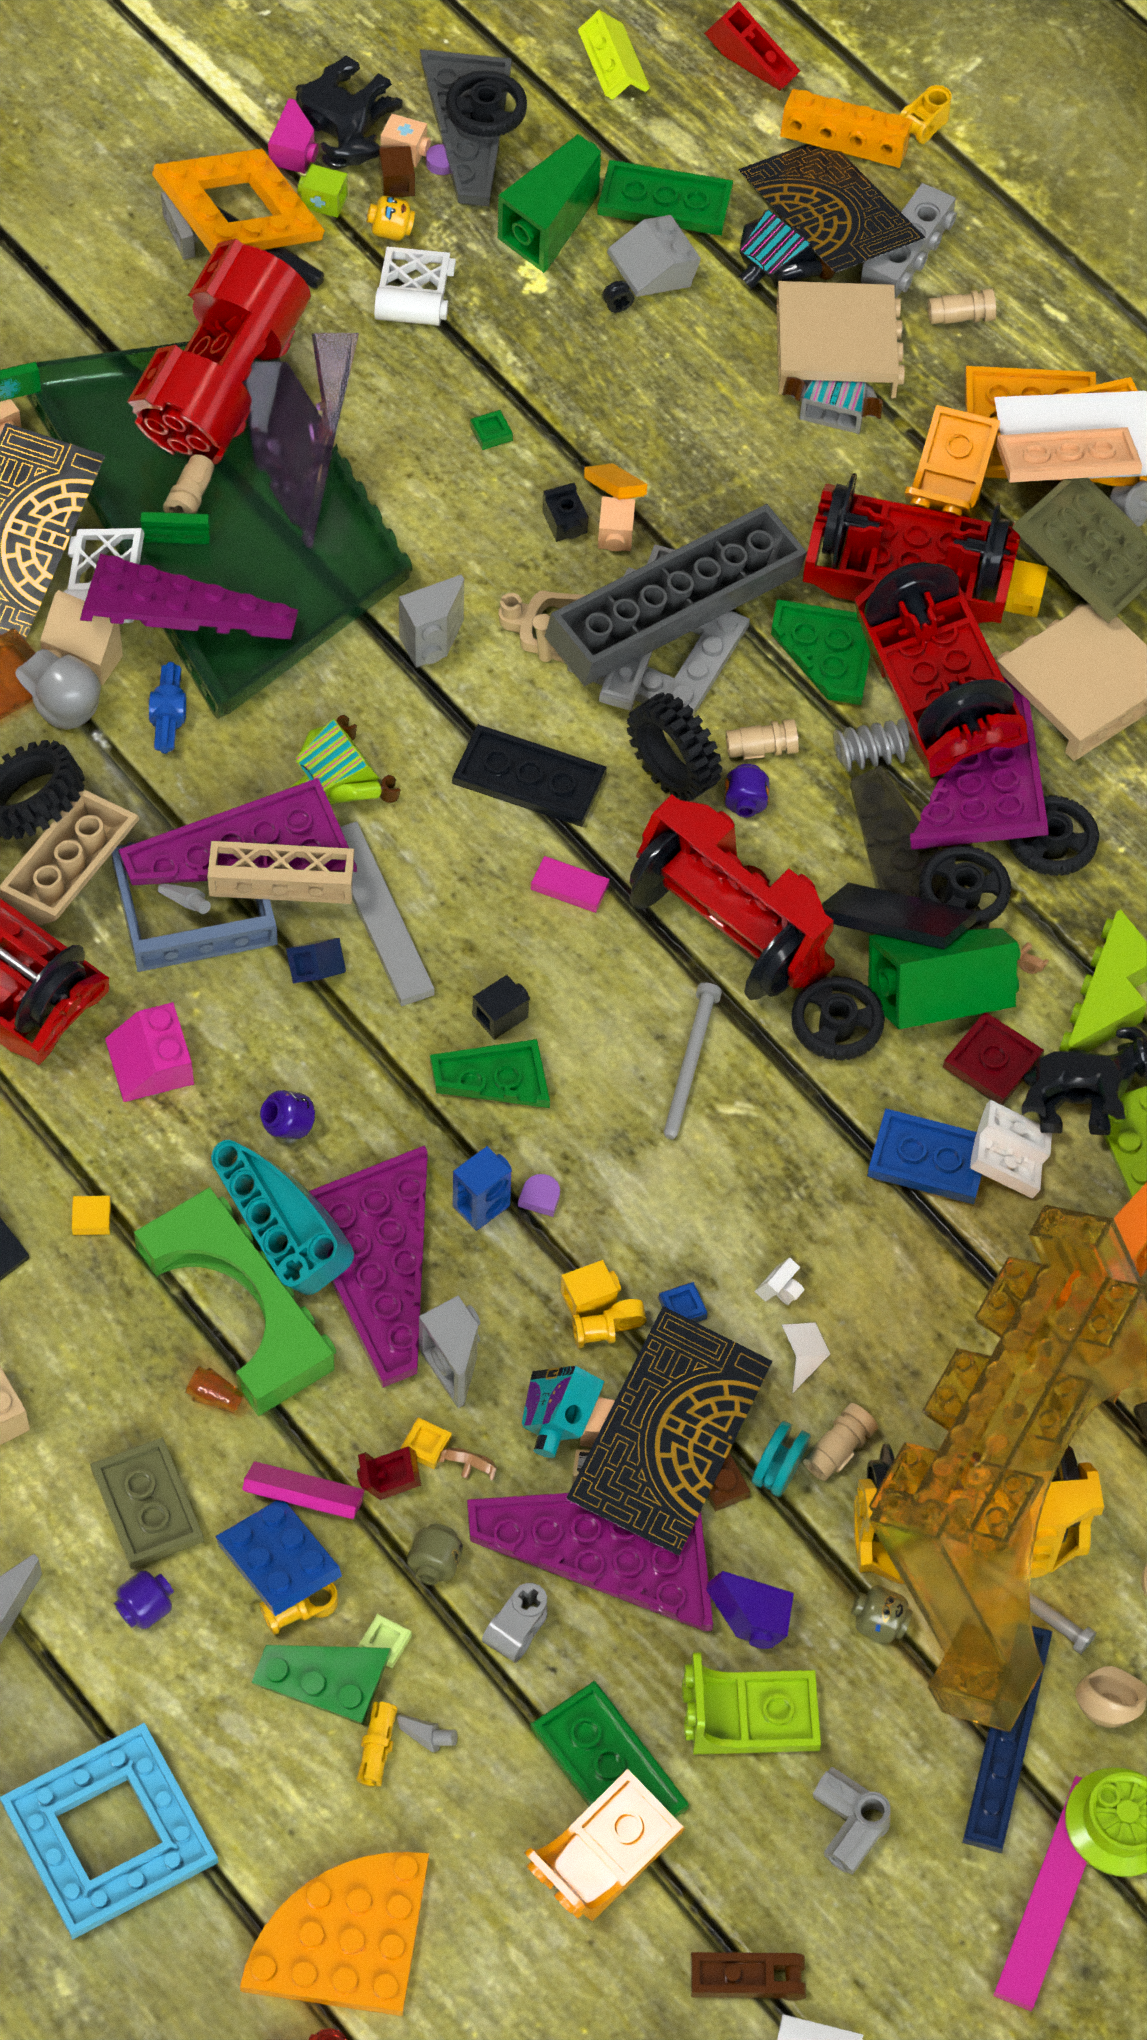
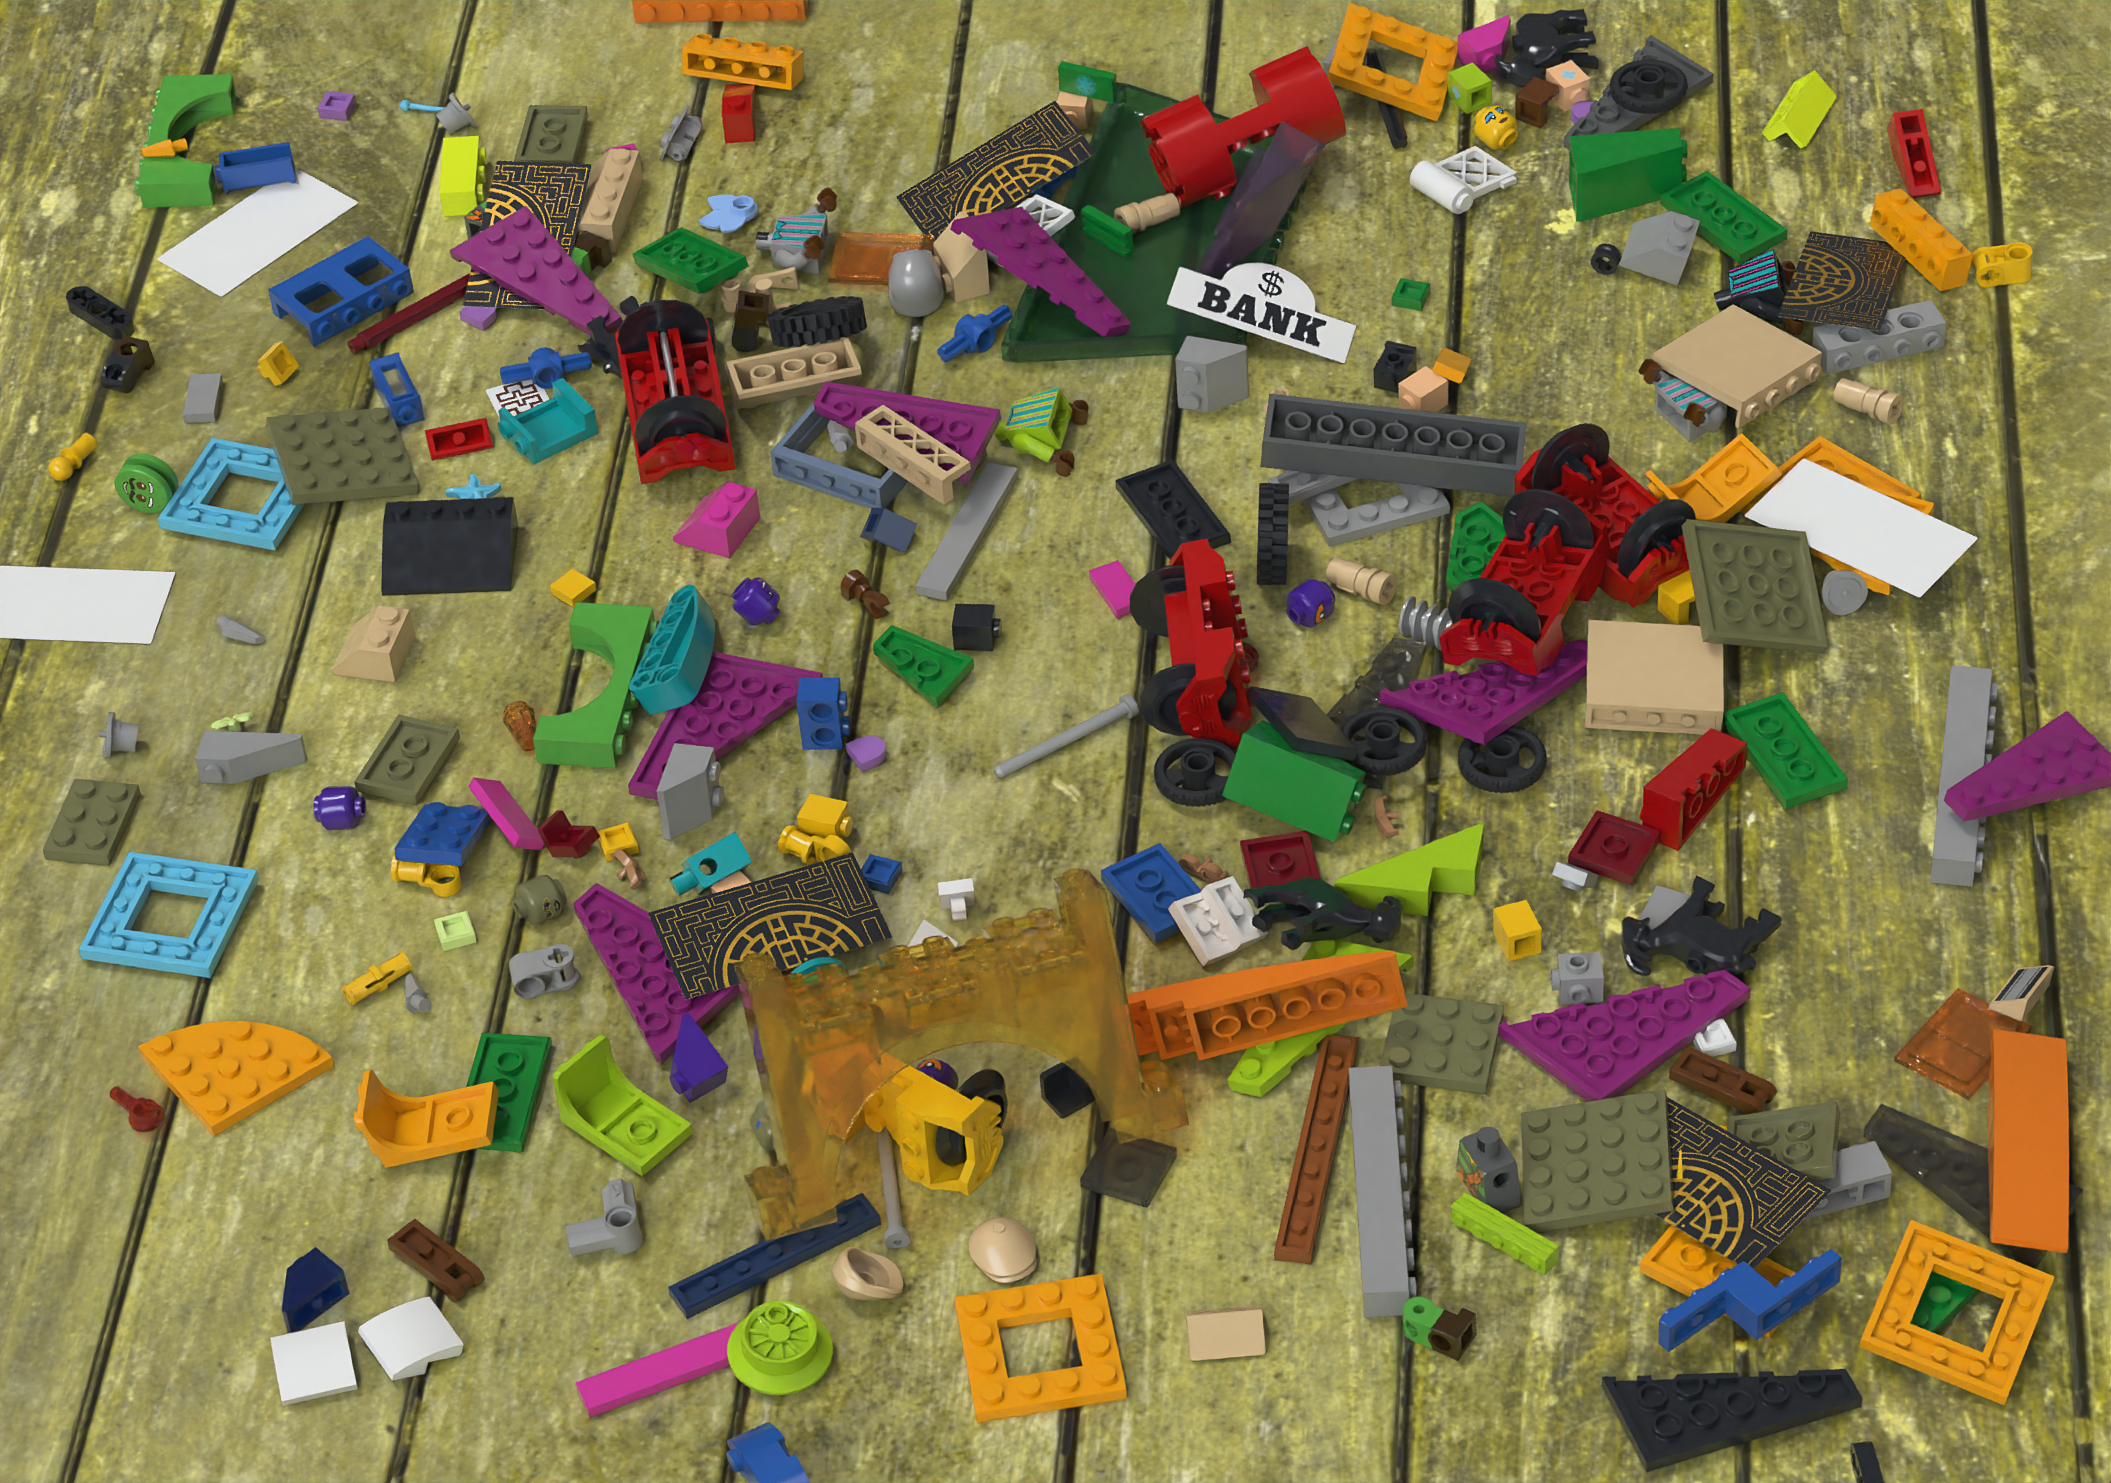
camera: 50 degrees right, 15 degrees down
green wing [252,1645,392,1725] -> none
light nougat tile [997,427,1142,483] -> none
none -> reddish brown piece [841,570,890,619]
none -> white sticker [1167,263,1356,364]
none -> medium nougat piece [1179,853,1229,883]

